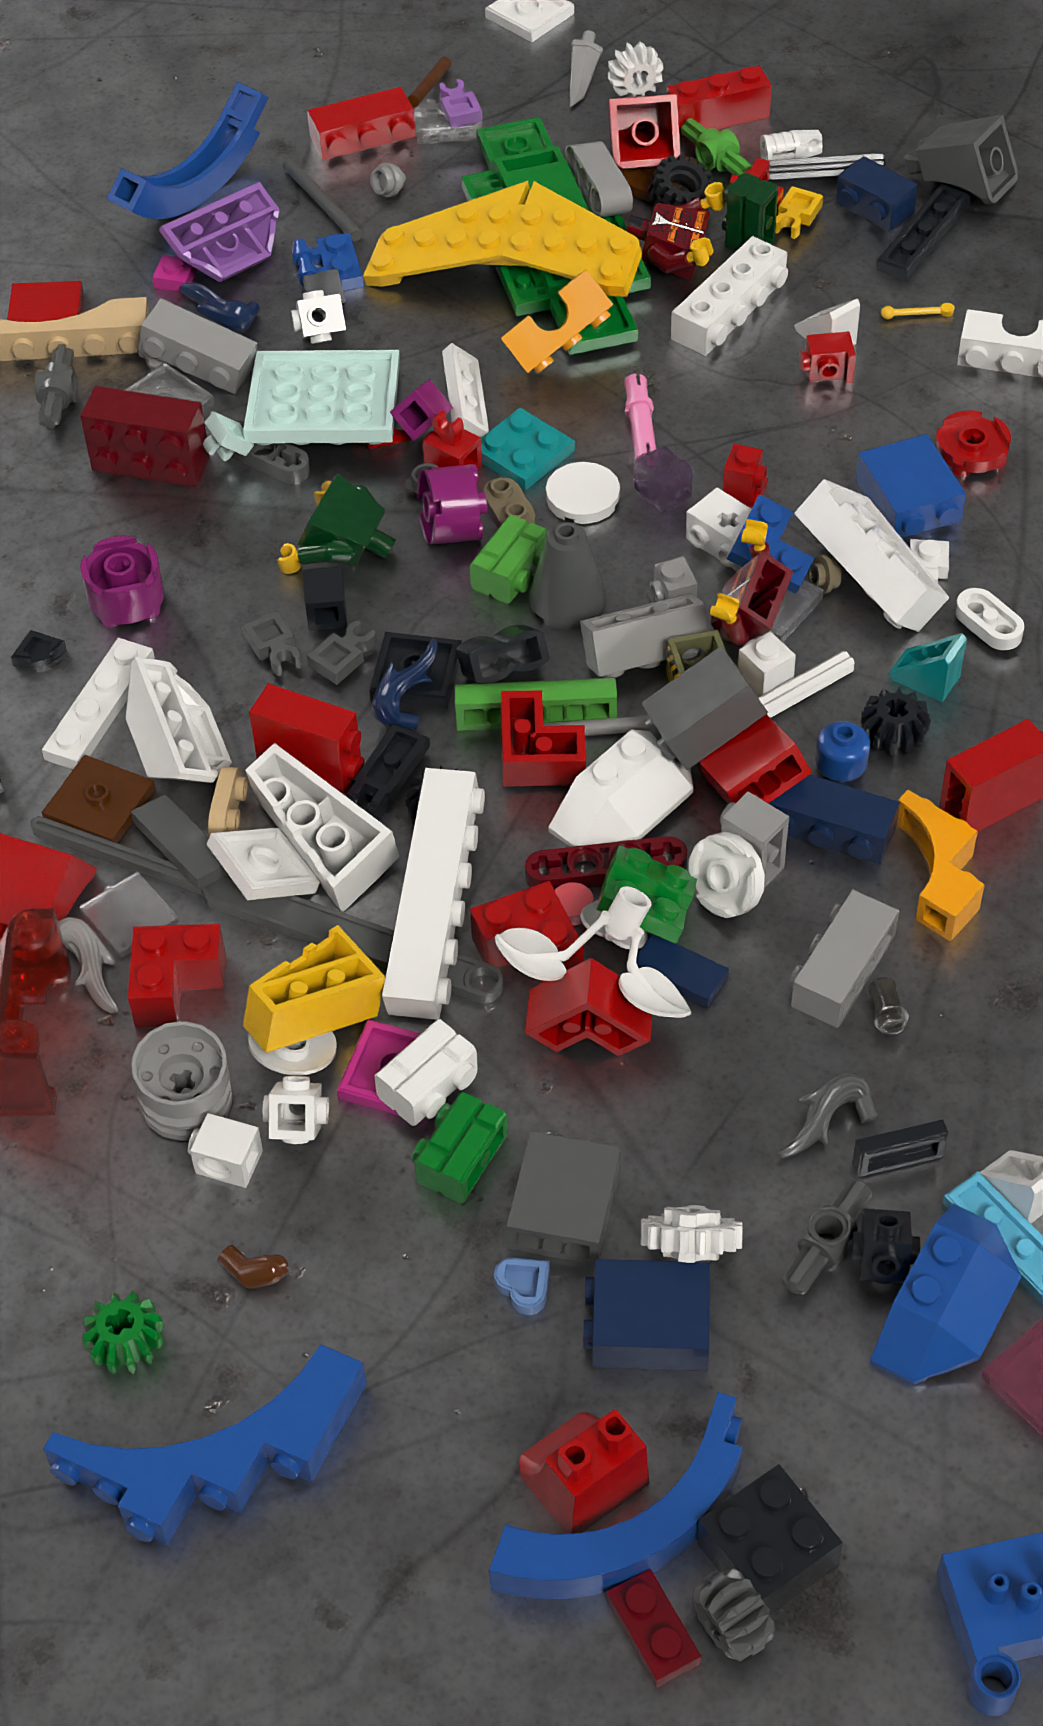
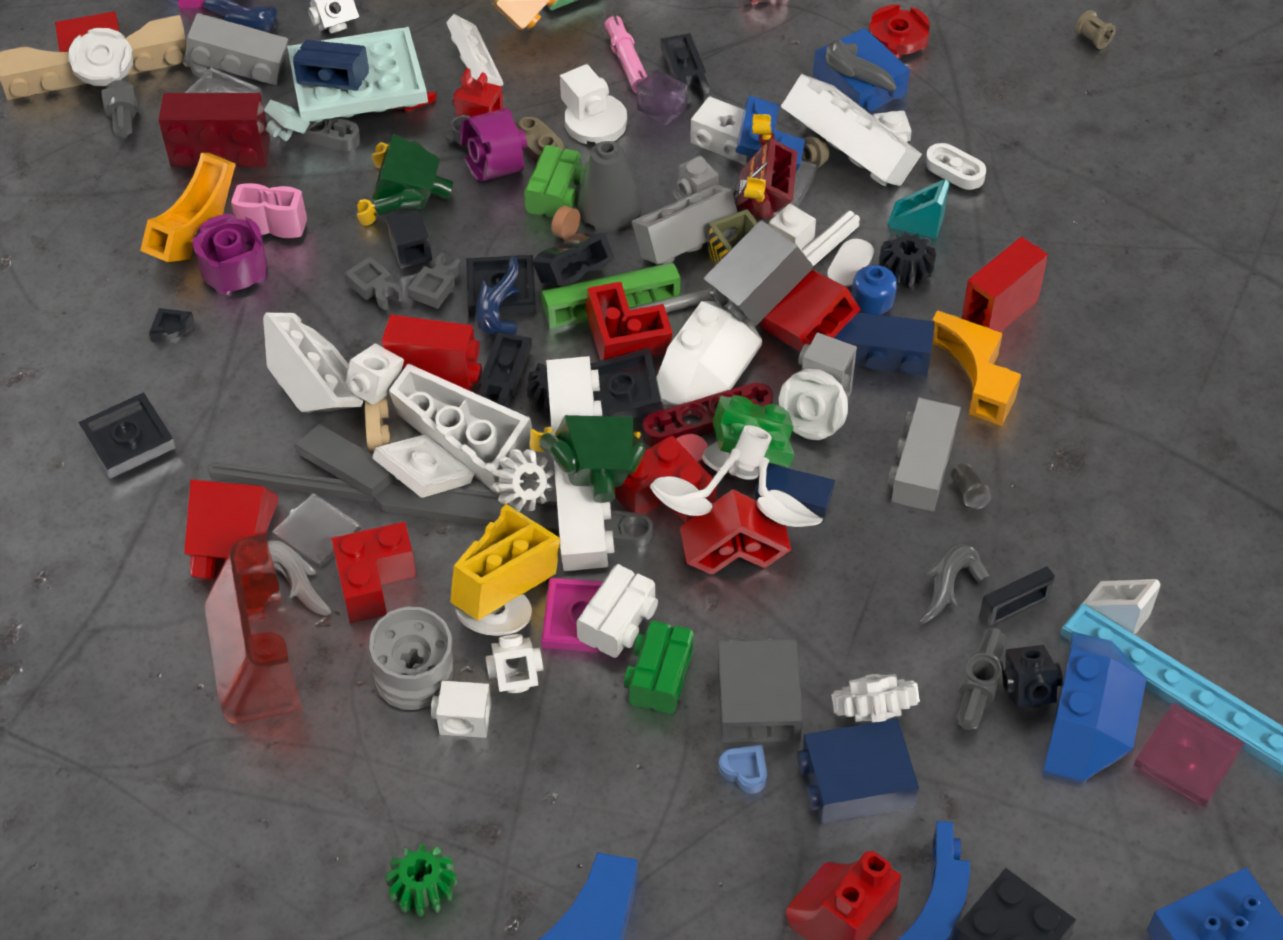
camera: 15 degrees left, 0 degrees up
reddish brown plate [41,754,156,843] -> none
white plate [42,638,155,769] -> none
reddish brown arm [217,1245,289,1289] -> none
magenta brick [390,379,453,441] -> none
teal plate [481,407,575,491] -> none
red brick [723,443,768,508] -> none
none -> white tile [68,28,133,86]
none -> light orange arch [140,153,236,262]
none -> bright pink brick [231,183,307,238]
none -> dark blue brick [293,40,369,91]
none -> white brick [344,343,404,405]
none -> white gear [491,449,555,511]
none -> dark green torso [529,415,646,503]
none -> nougat tile [551,205,580,240]
none -> white brick [560,64,609,121]
none -> black plate [590,348,664,418]
none -> black hinge [660,33,711,104]
none -> dark grey piece [825,40,896,92]
none -> white tile [827,239,874,293]

